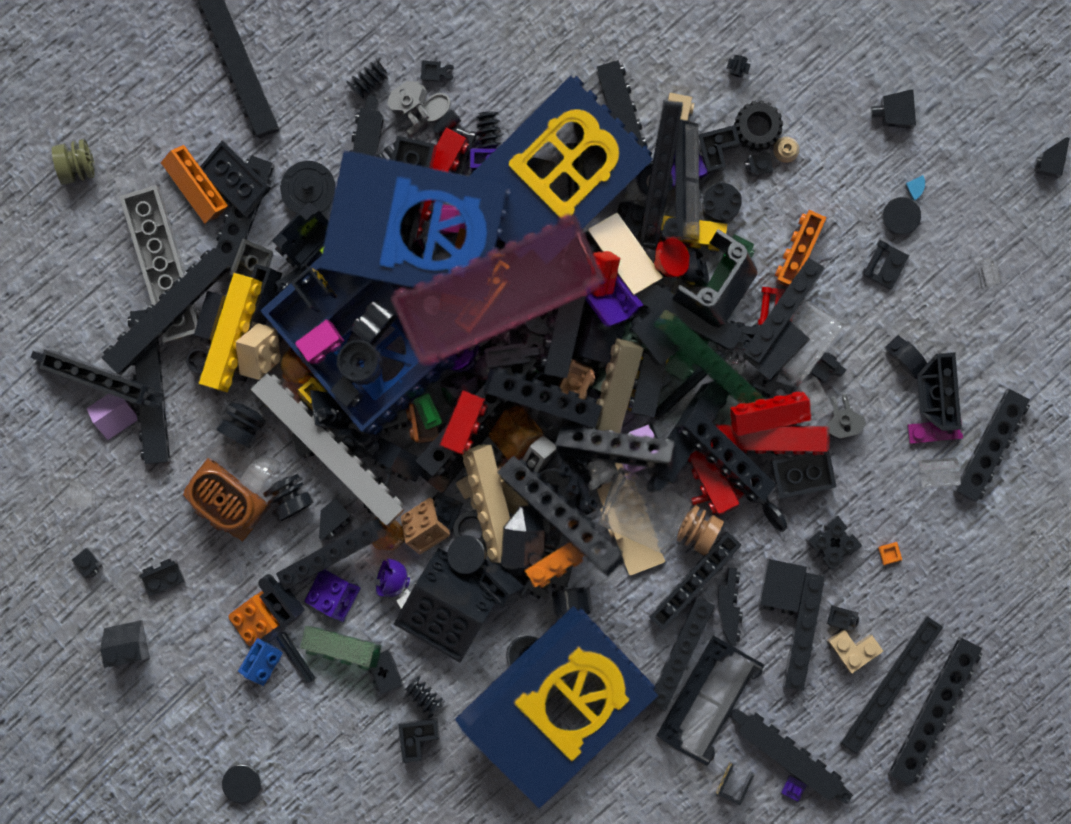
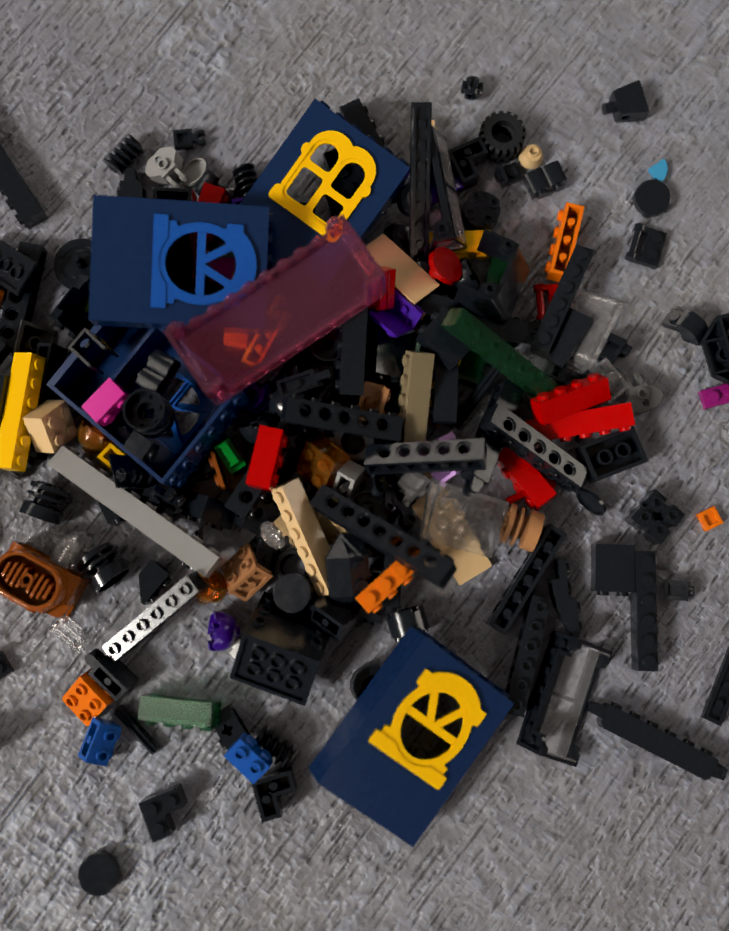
camera: 20 degrees left, 5 degrees down
dark purple bracket [304,569,361,622] -> none
black piece [716,762,755,806] -> none
dark purple tile [781,775,807,802] -> none
tan brick [827,629,883,673] -> none
none -> clear tile [49,614,93,654]
none -> black brick [138,783,188,843]
none -> blue brick [224,732,273,785]
none -> clear gear [260,521,285,550]
none -> black brick [523,160,567,199]

